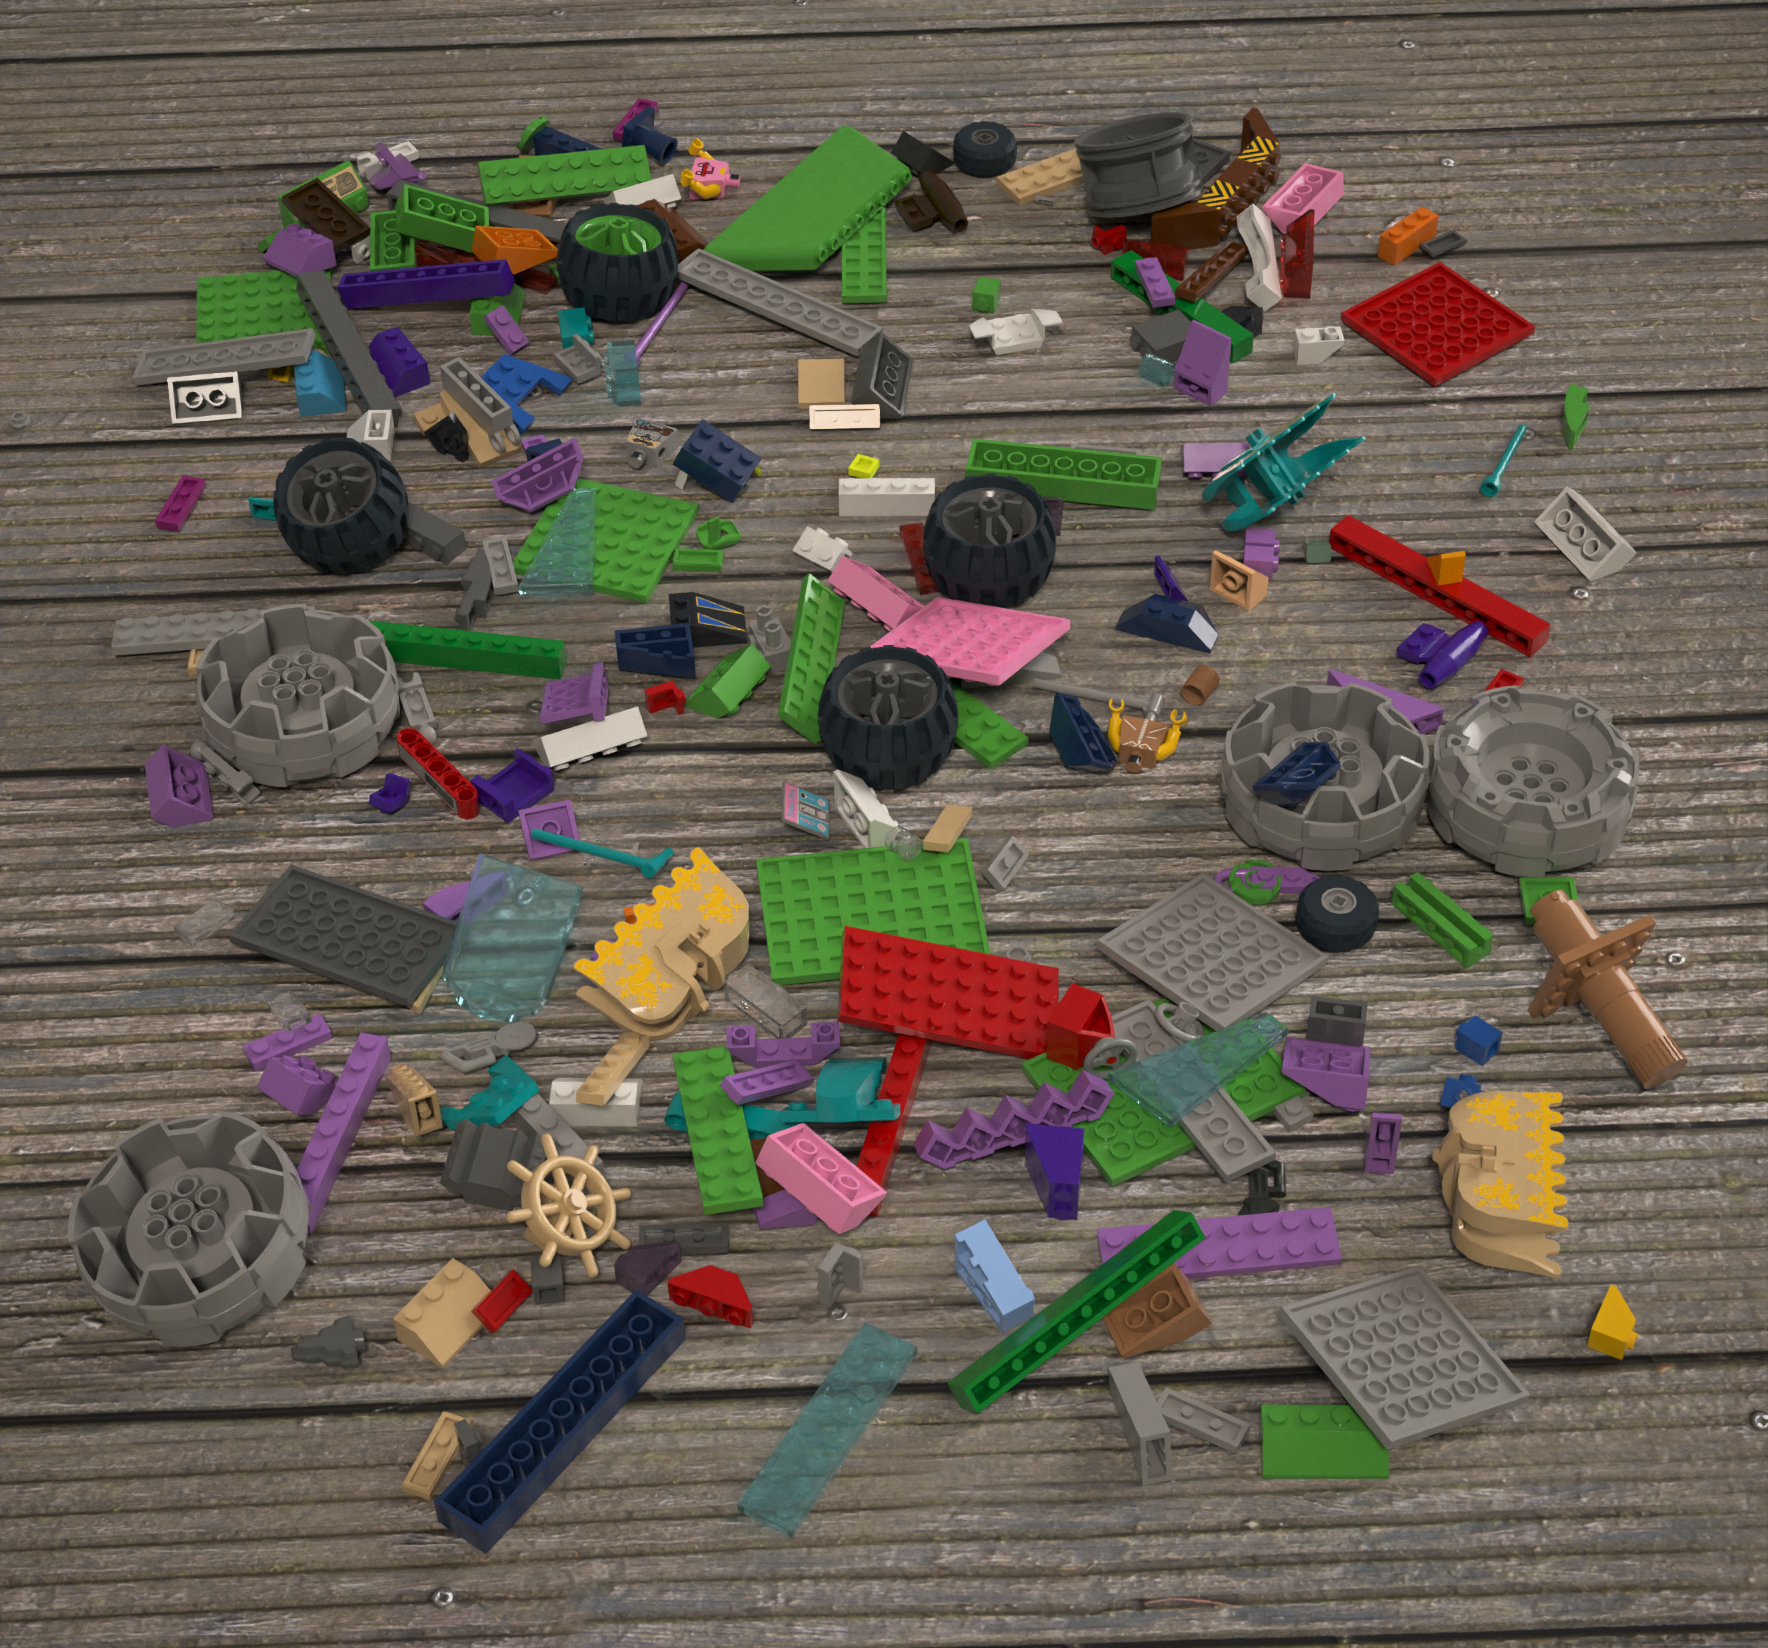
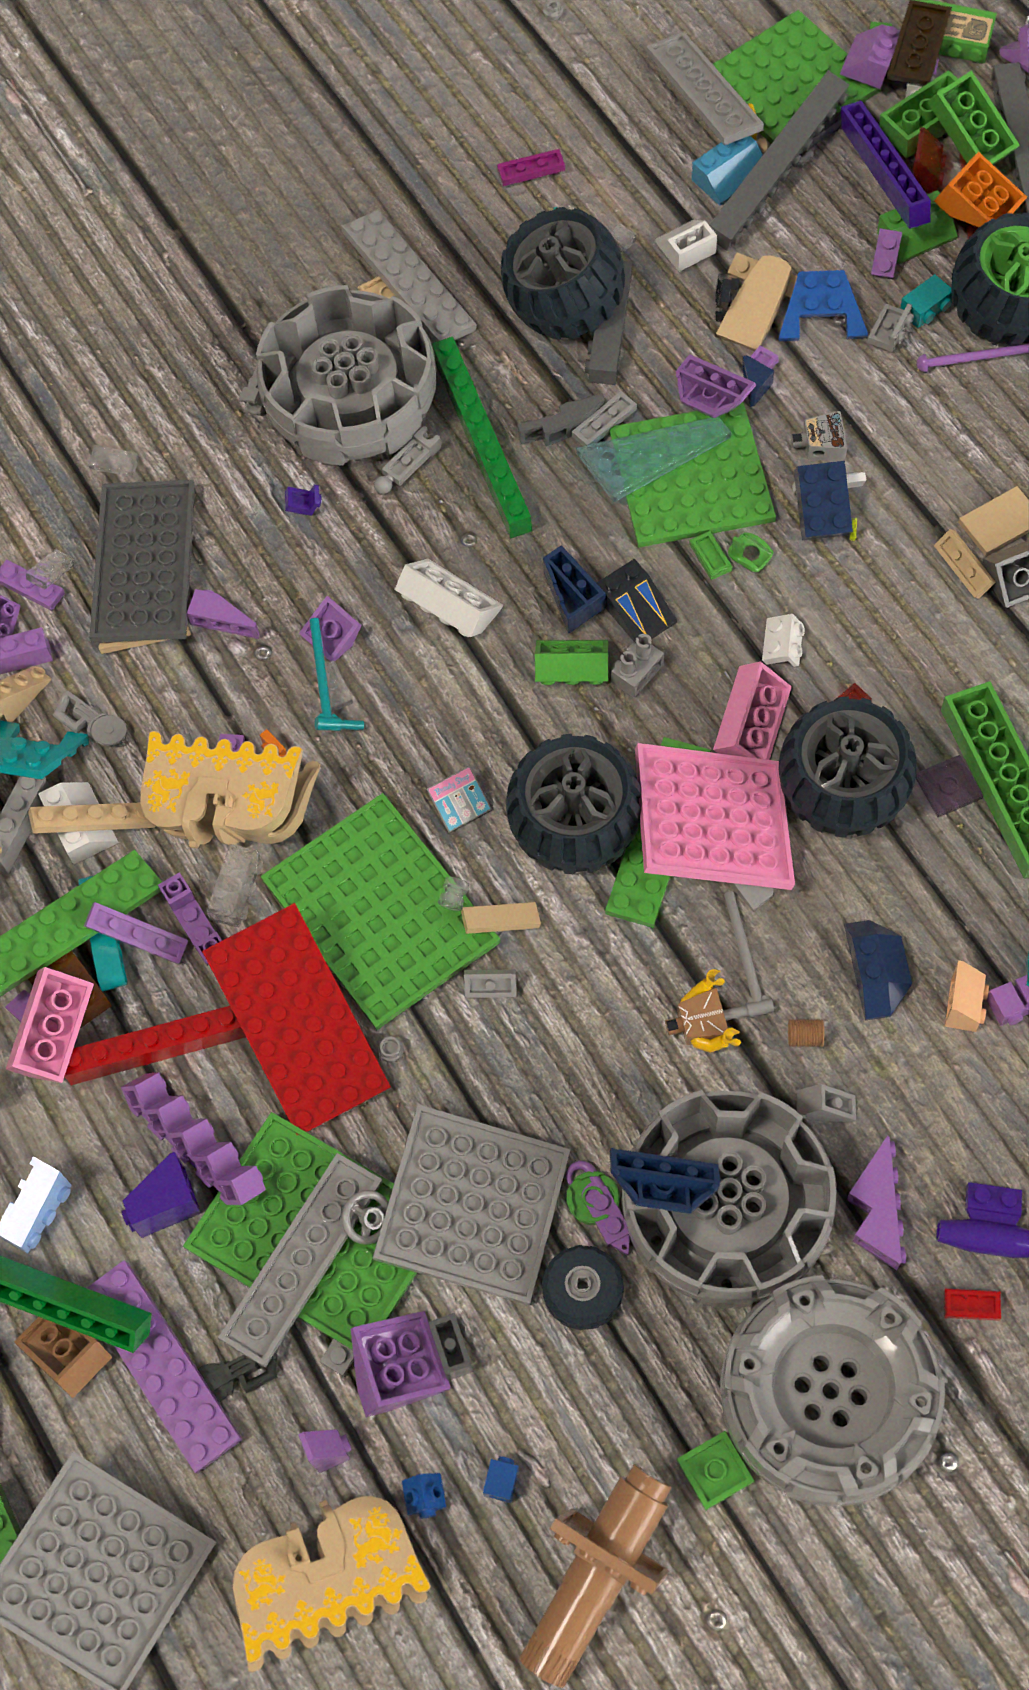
camera: 65 degrees right, 20 degrees up
medium lavender slope [145,745,214,828] -> none
light grey slope [167,372,243,424] -> none
dark purple slope [368,327,430,398] -> none
red beam [397,728,480,820] -> none
light grey hinge [440,357,521,453] -> none
clear light blue windscreen [443,853,583,1022] -> none
dark purple panel [470,748,554,823] -> none
medium lavender fence [540,662,609,724] -> none
clear light blue brick [603,340,641,408] -> none
red bracket [644,680,686,715] -> none
bright green plate [778,573,845,744] -> none
teal slope [781,1057,901,1123] -> none
white slope [834,770,901,848] -> none
white slope [838,478,935,516] -> none
neon yellow plate [848,454,880,479] -> none
red piece [1046,983,1138,1080] -> none
dark blue wedge [1049,692,1117,772] -> none
clear light blue wing [1108,1012,1288,1128] -> none
dark purple slope [1154,555,1188,601] -> none
bright green brick [1391,872,1494,969] -> none

